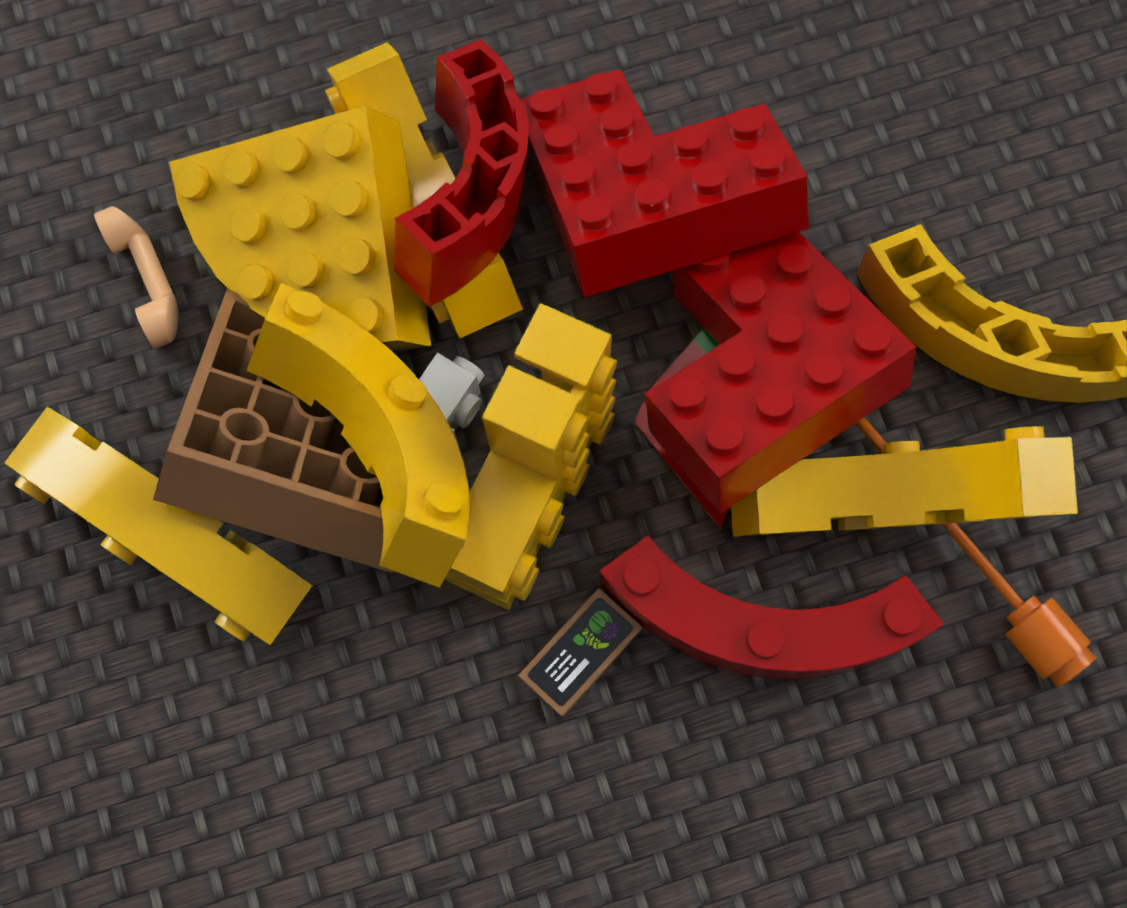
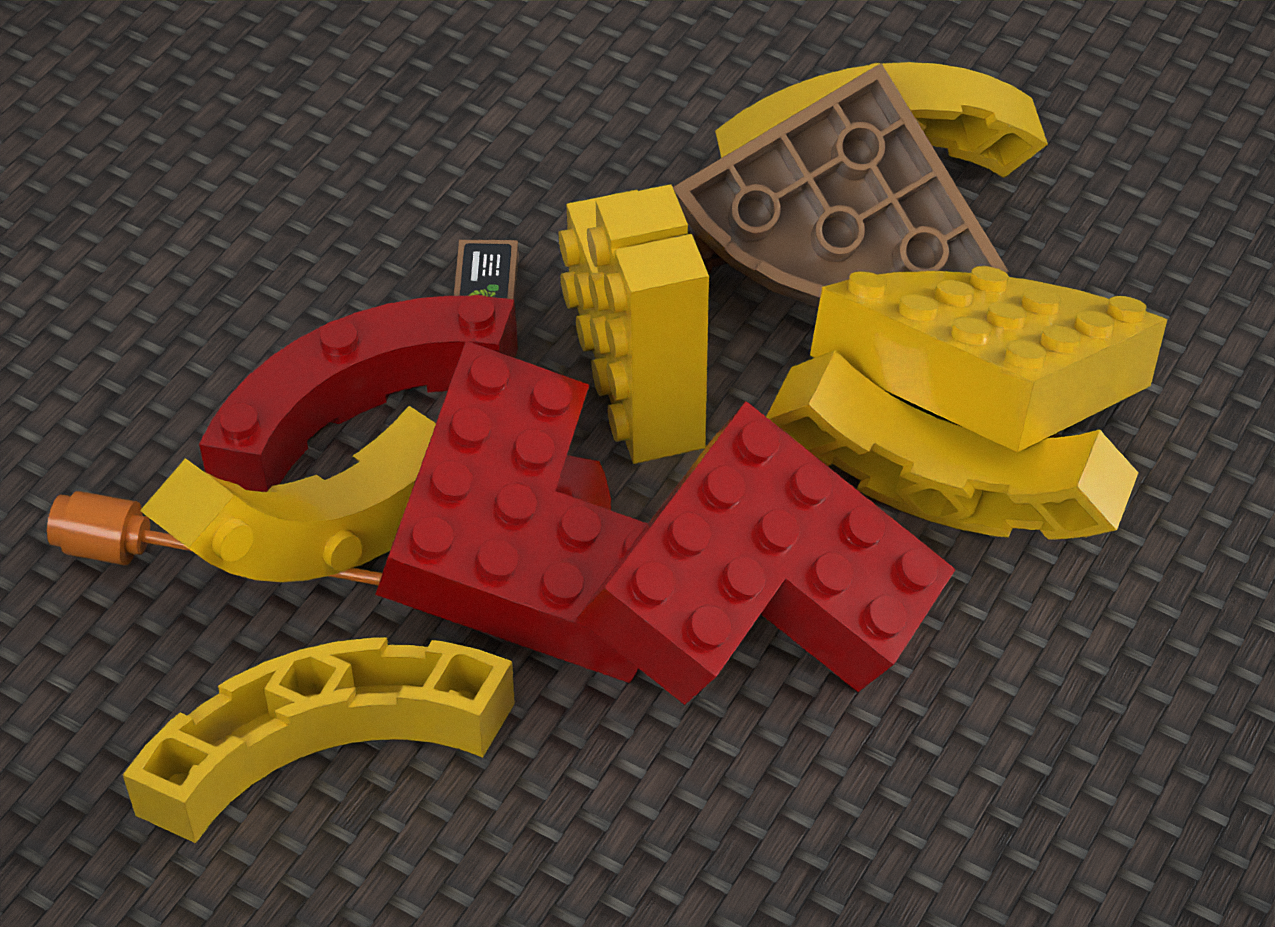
camera: 135 degrees right, 25 degrees down
light nougat bar [94,206,178,350] -> none
yellow brick [246,283,470,588] -> none
red brick [394,39,529,307] -> none
white brick [419,352,485,446] -> none

